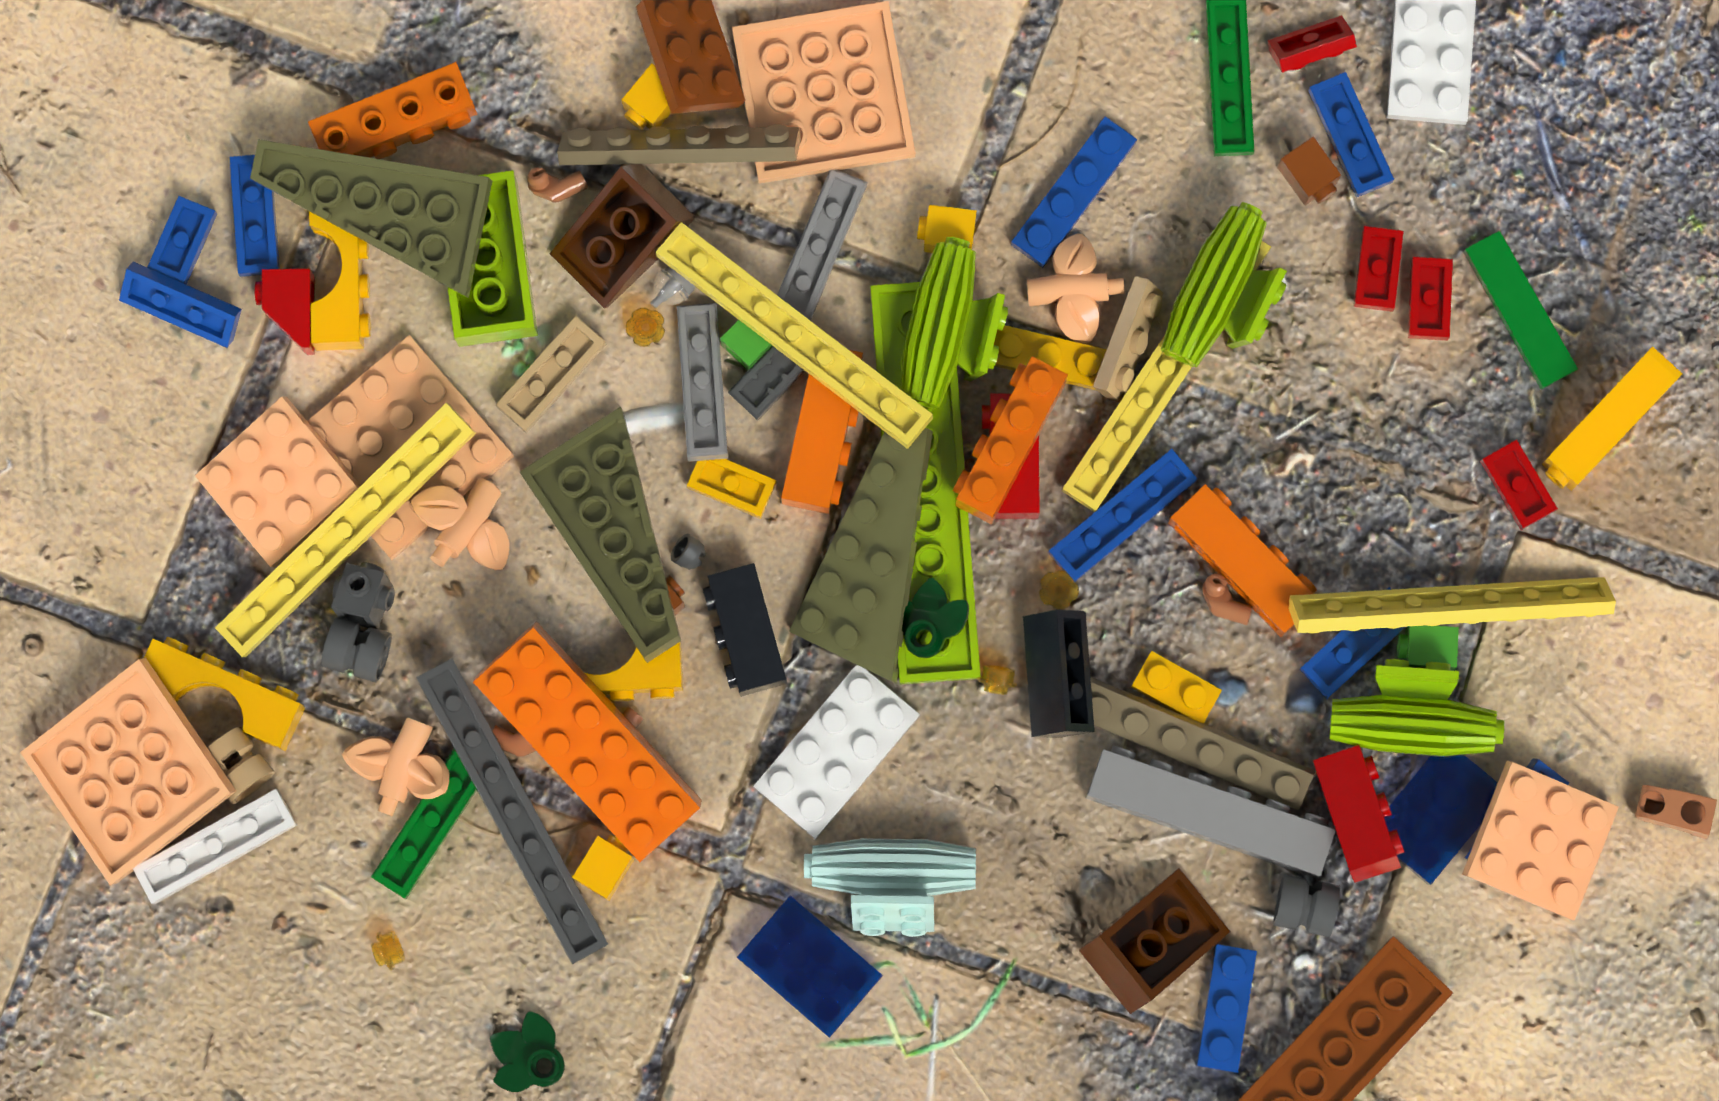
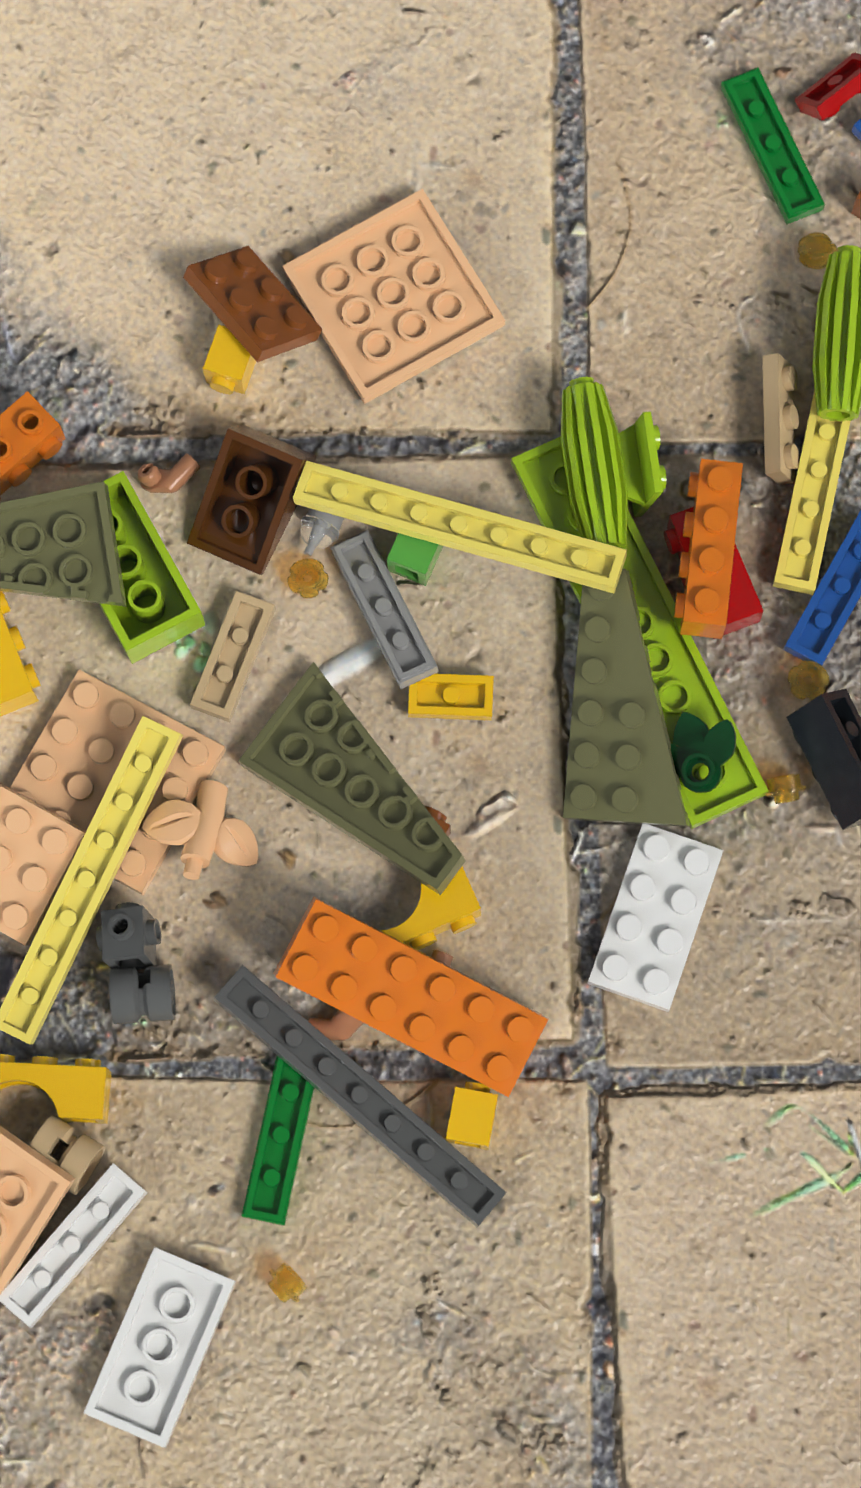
camera: 20 degrees left, 5 degrees down
light nougat plant [342,718,449,816] -> none
dark green plate [490,1011,565,1092] -> none
dark tan plate [557,124,801,165] -> none
dark grey hinge [671,534,706,570] -> none
black brick [702,563,787,697] -> none
dark grey plate [728,346,805,421] -> none
clear blue plate [737,895,883,1038] -> none
light grey tile [777,169,867,321] -> none
orange brick [781,350,863,514] -> none
light aqua plate [804,838,976,937] -> none
yellow brick [917,205,977,253] -> none
yellow plate [994,325,1107,391] -> none
blue plate [1011,116,1137,268] -> none
light nougat plant [1027,234,1125,345] -> none
none -> white plate [83,1247,236,1448]
none -> clear yellow plate [797,232,837,269]

